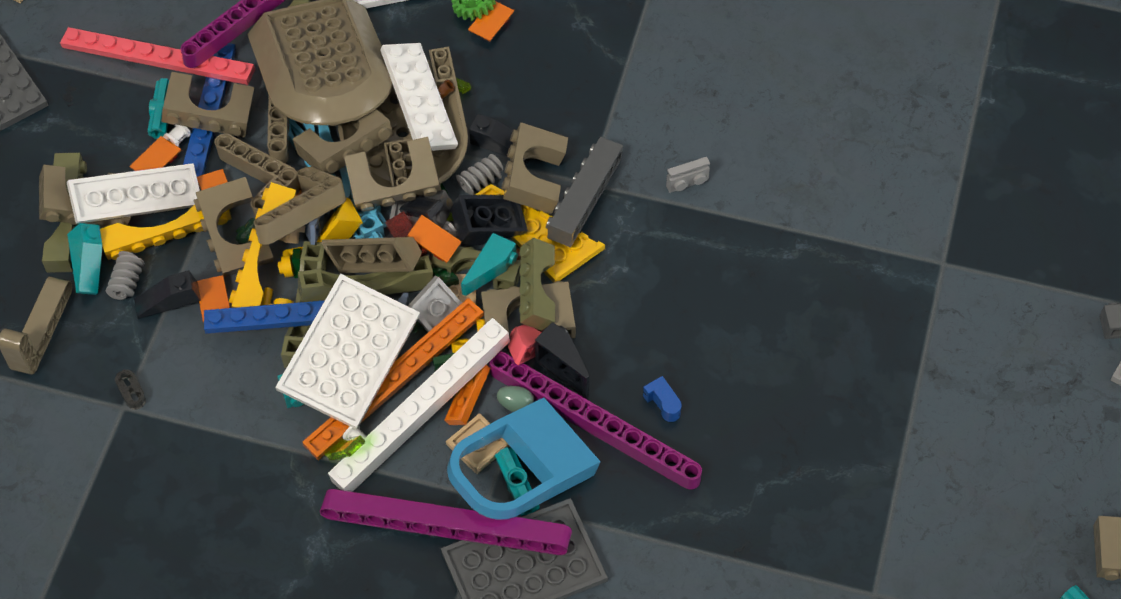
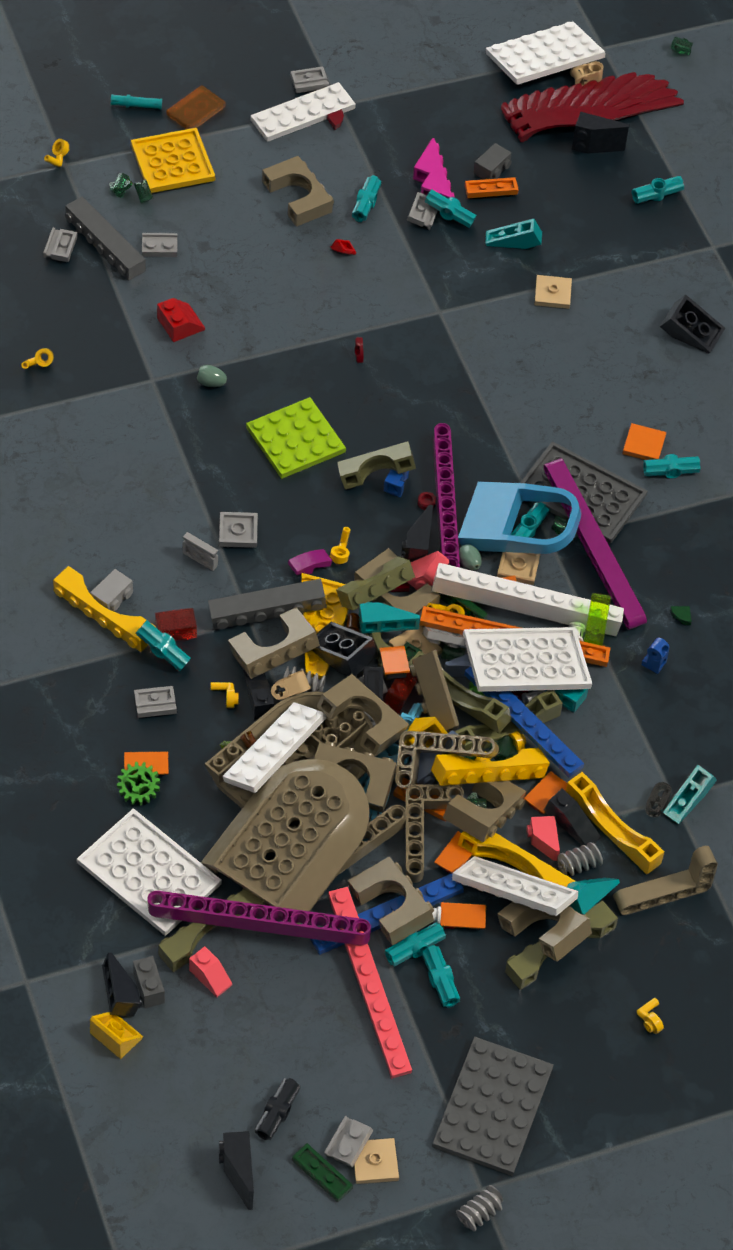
camera: 130 degrees left, 5 degrees down
none -> yellow plate [21,348,54,369]
none -> yellow arch [53,566,156,652]
none -> light grey brick [90,569,133,611]
none -> light grey plate [134,686,177,718]
none -> teal piece [135,620,191,671]
none -> clear red brick [155,608,197,640]
none -> red slope [157,298,205,342]
none -> sand green animal [197,365,227,387]
none -> yellow plate [211,682,238,708]
none -> light grey plate [219,512,258,548]
none -> lime plate [246,397,346,479]
none -> tan piece [271,670,311,700]
none -> magenta slope [288,549,332,575]
none -> yellow plate [330,527,350,564]
none -> red slope [331,239,356,255]
none -> olive arch [337,441,416,489]
none -> dark red tile [354,337,364,363]
none -> dark red tile [417,492,436,510]
none -> teal piece [422,945,460,1008]
none -> clear green piece [490,736,518,761]
none -> coral slope [526,816,560,861]
none -> yellow arch [566,772,664,875]
none -> blue leg [641,638,670,674]
none -> teal slope [663,765,717,824]
none -> dark green tile [670,606,692,626]

